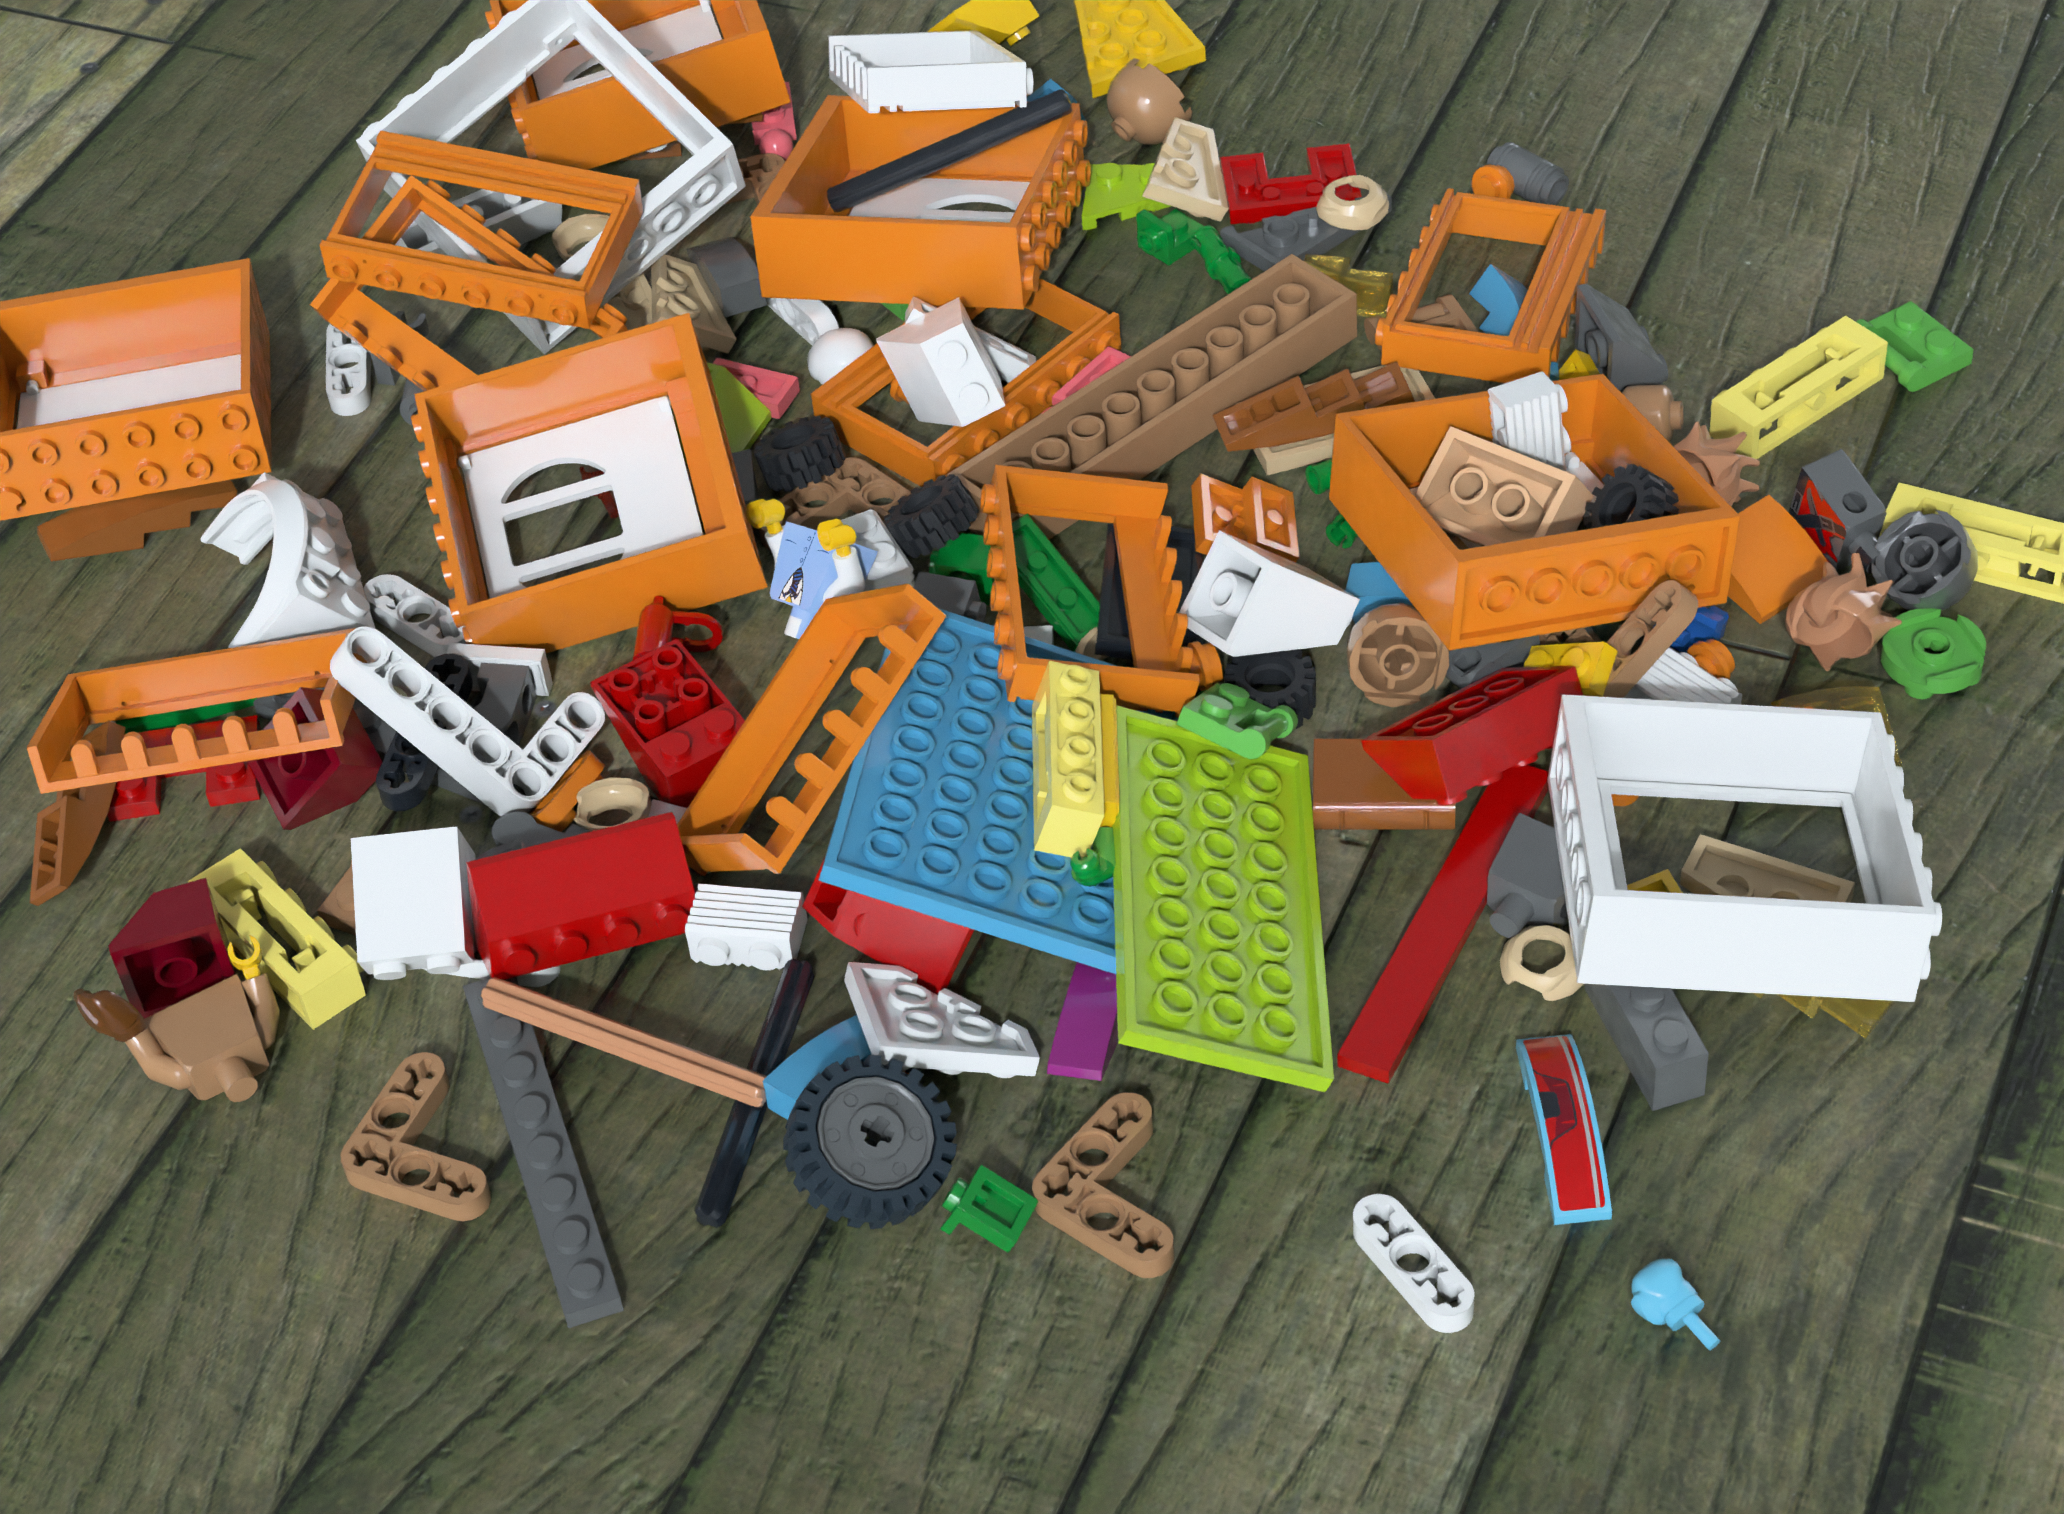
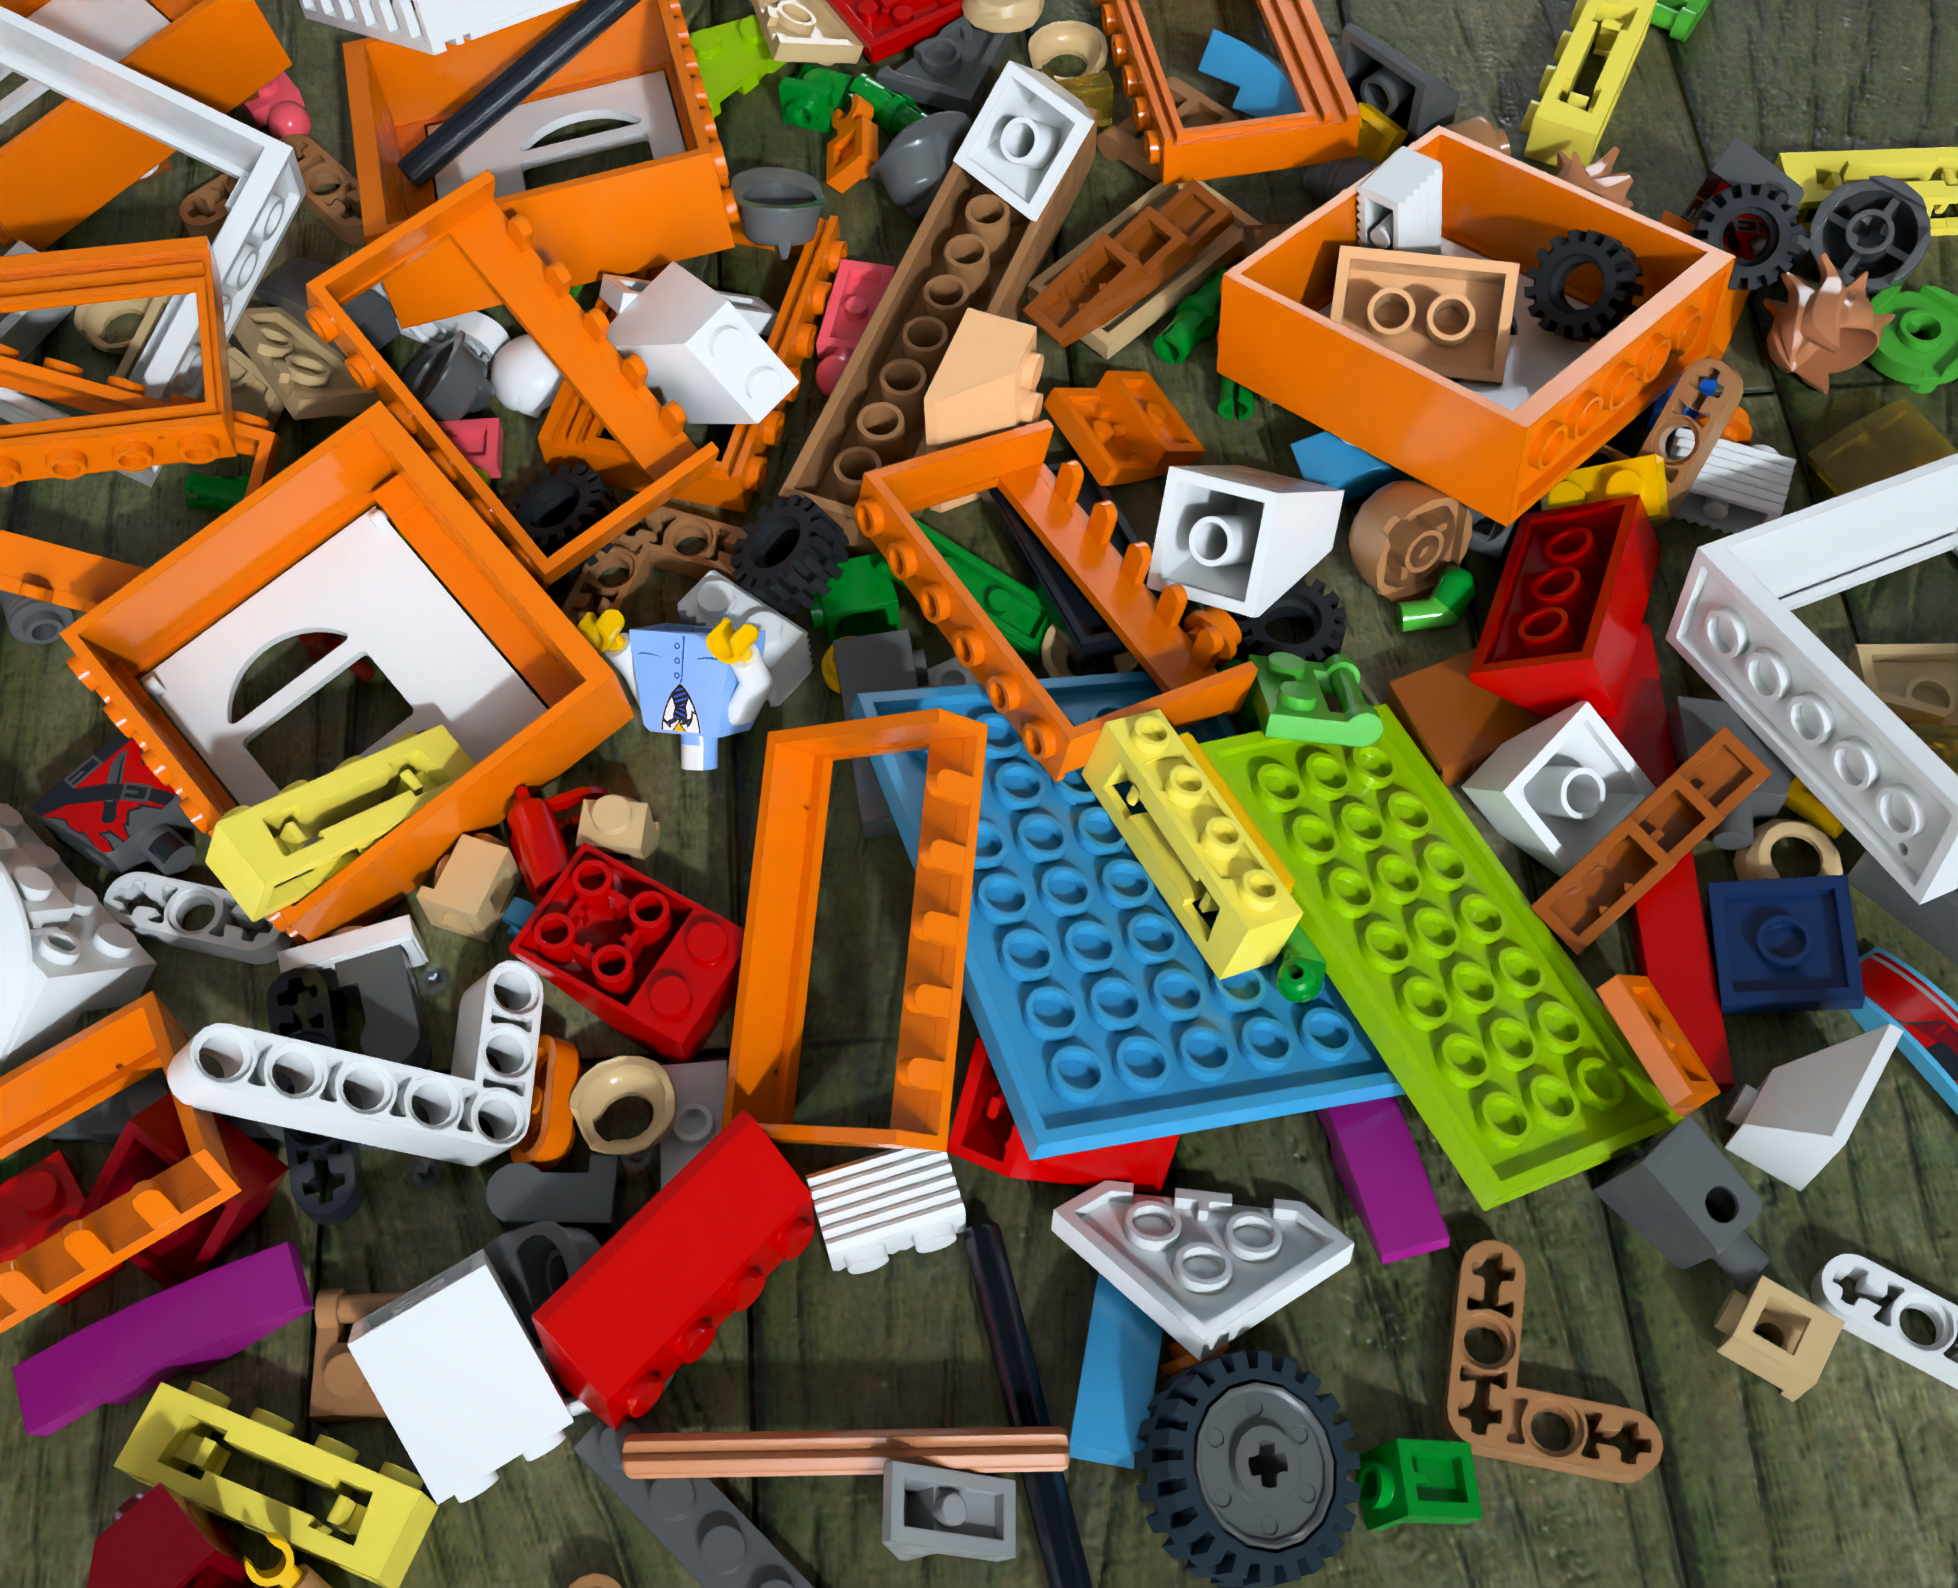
camera: 30 degrees left, 15 degrees up
none -> magenta slope [12,1242,314,1436]
none -> torso [30,731,196,877]
none -> light yellow brick [205,724,476,922]
none -> orange window [305,169,720,591]
none -> dark grey piece [385,330,496,421]
none -> tan brick [416,833,522,943]
none -> tan brick [575,795,661,879]
none -> dark grey piece [731,167,827,260]
none -> orange plate [826,93,879,194]
none -> dark grey piece [869,111,972,219]
none -> light grey slope [882,1460,1016,1562]
none -> light nougat slope [924,308,1044,513]
none -> white slope [953,60,1095,221]
none -> tan piece [1028,20,1108,90]
none -> arm [1395,566,1476,632]
none -> white slope [1461,701,1656,877]
none -> dark orange slope [1530,726,1773,955]
none -> dark grey torso [1593,1115,1771,1287]
none -> orange panel [1596,974,1721,1117]
none -> black tyre [1688,183,1804,290]
none -> dark blue plate [1706,874,1865,1015]
none -> tan brick [1713,1275,1845,1402]
none -> white slope [1724,1024,1903,1192]

